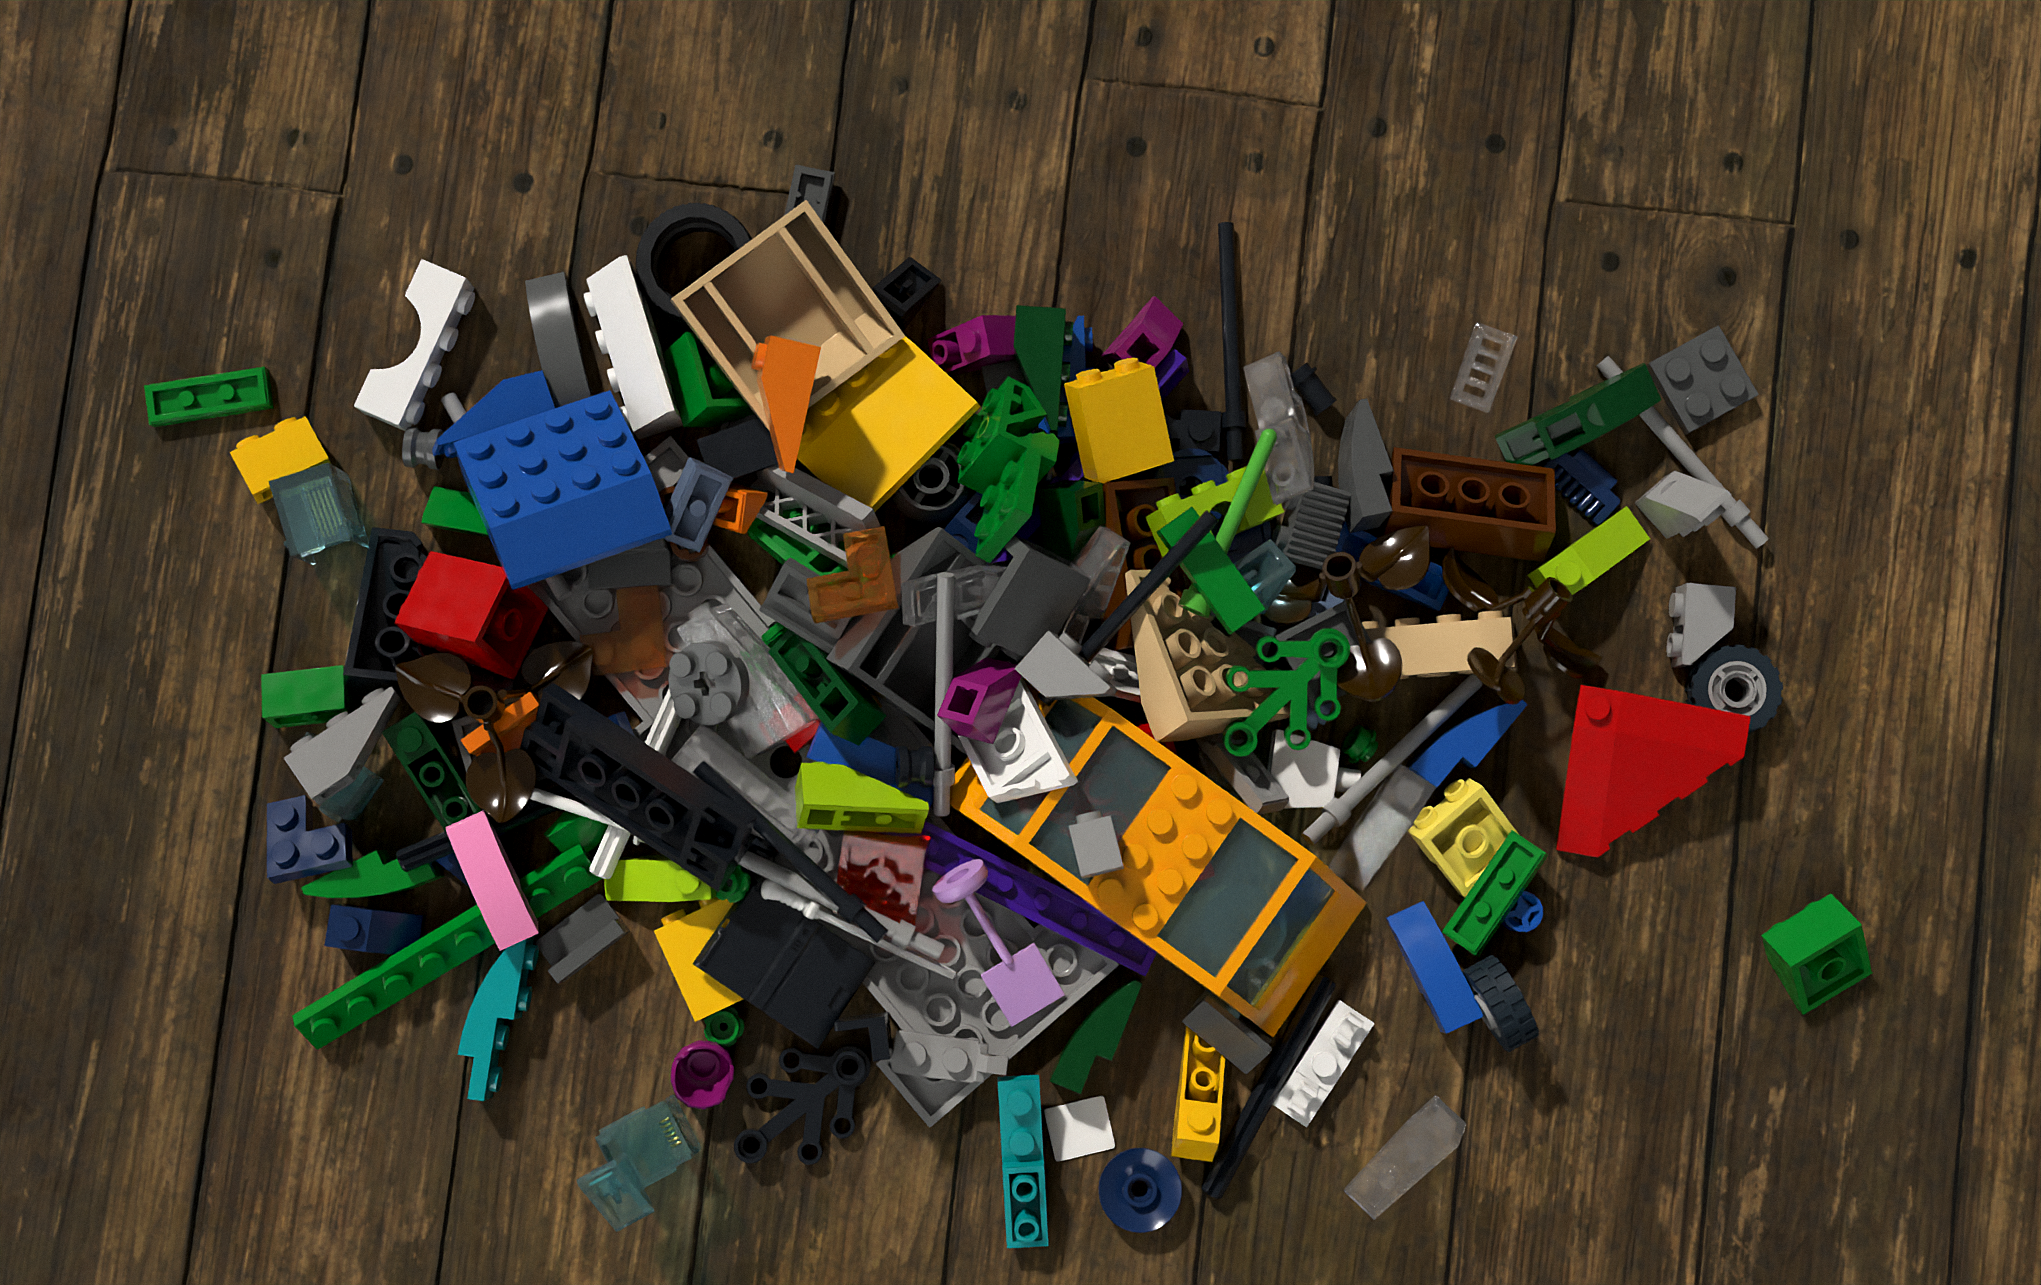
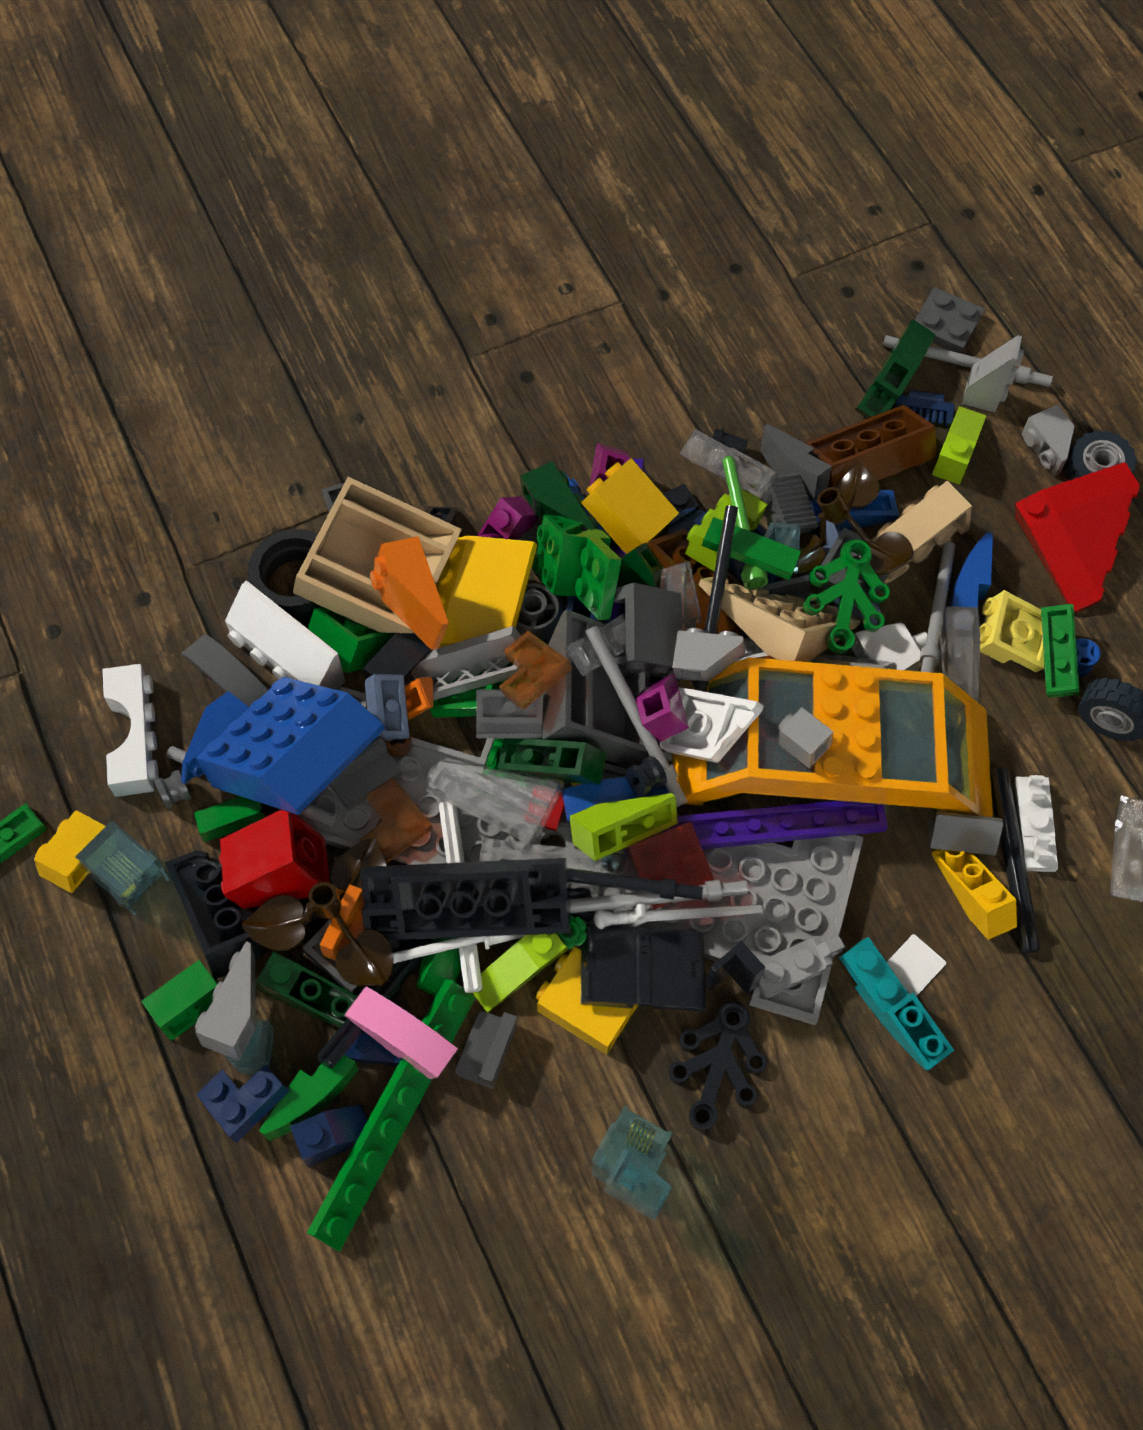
camera: 30 degrees left, 20 degrees down
teal slope [457,935,539,1101] -> none
dark grey plate [668,640,750,725] -> none
magenta hair [670,1040,734,1110] -> none
green plate [704,1006,745,1047] -> none
lavender piece [932,859,1065,1027] -> none
dark green slope [1049,978,1142,1094] -> none
dark blue dish [1098,1148,1182,1233] -> none
black bar [1218,222,1246,462] -> none
green plate [1341,725,1378,764] -> none
blue slope [1386,901,1484,1034] -> none
dark brown plant [1442,547,1603,705] -> none
clear slope [1450,322,1518,413] -> none

